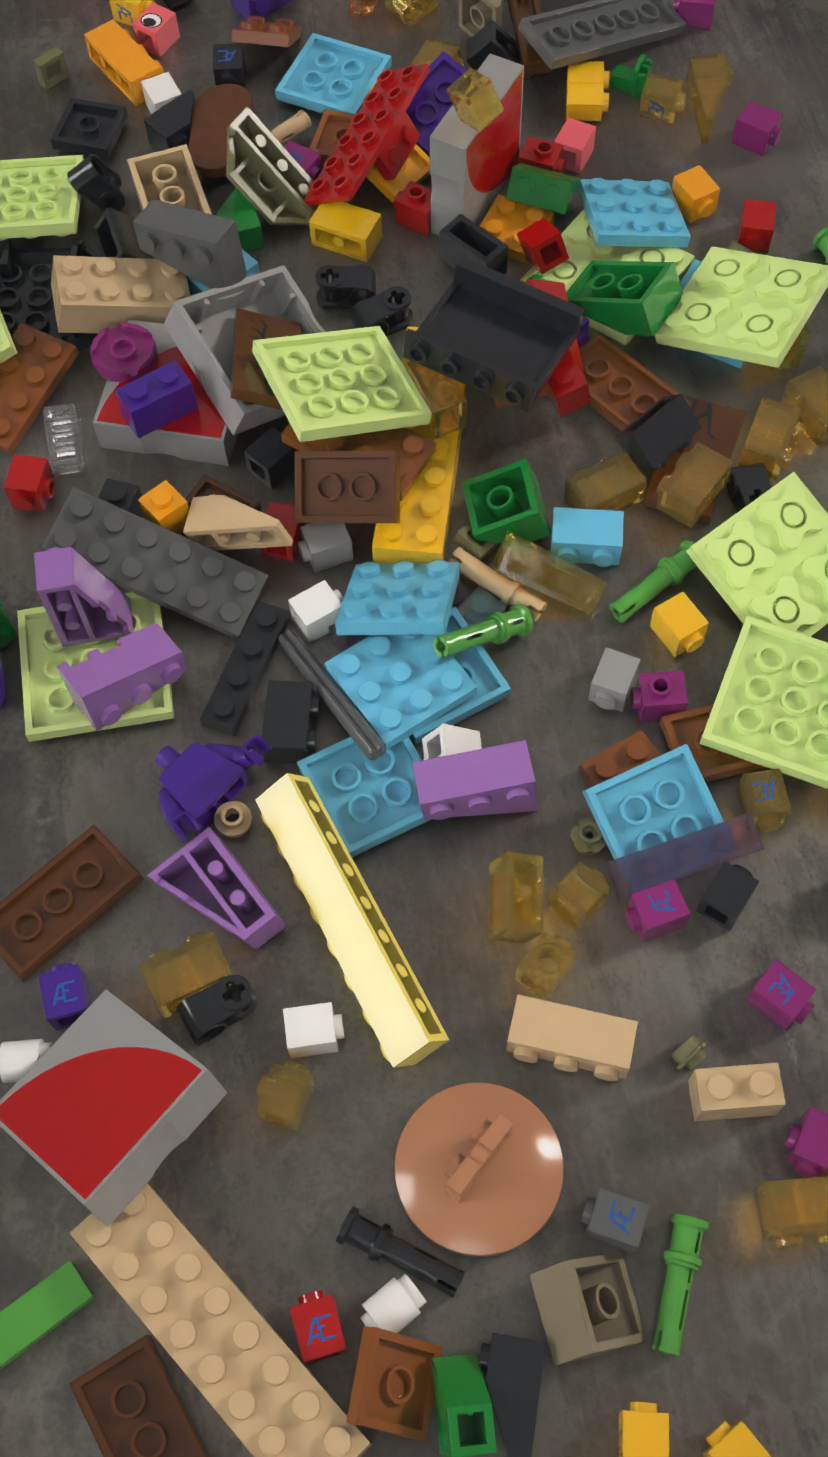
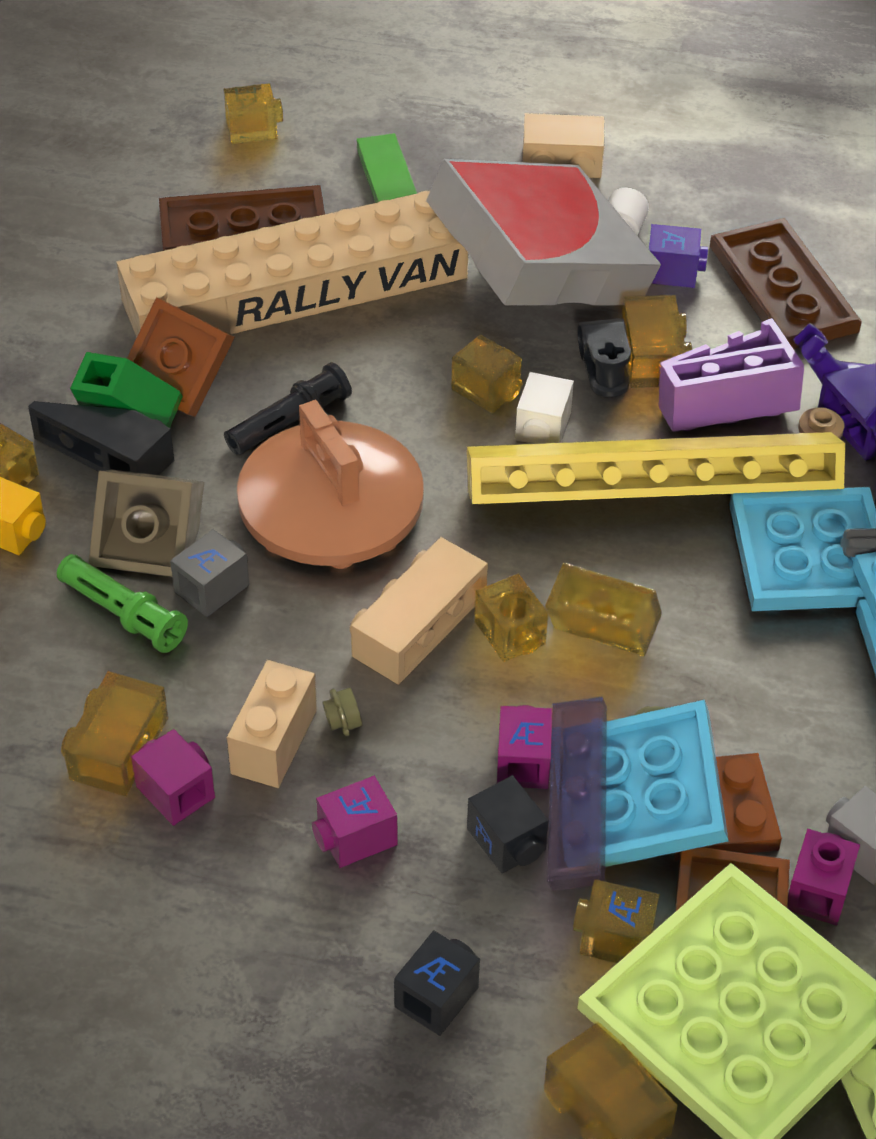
camera: 110 degrees right, 15 degrees down
red brick [290,1290,349,1366] -> none
white brick [360,1274,427,1333] -> none
medium lavender wedge [412,740,537,820] -> none
white brick [422,723,482,760] -> none
clear yellow brick [547,862,610,932] -> none

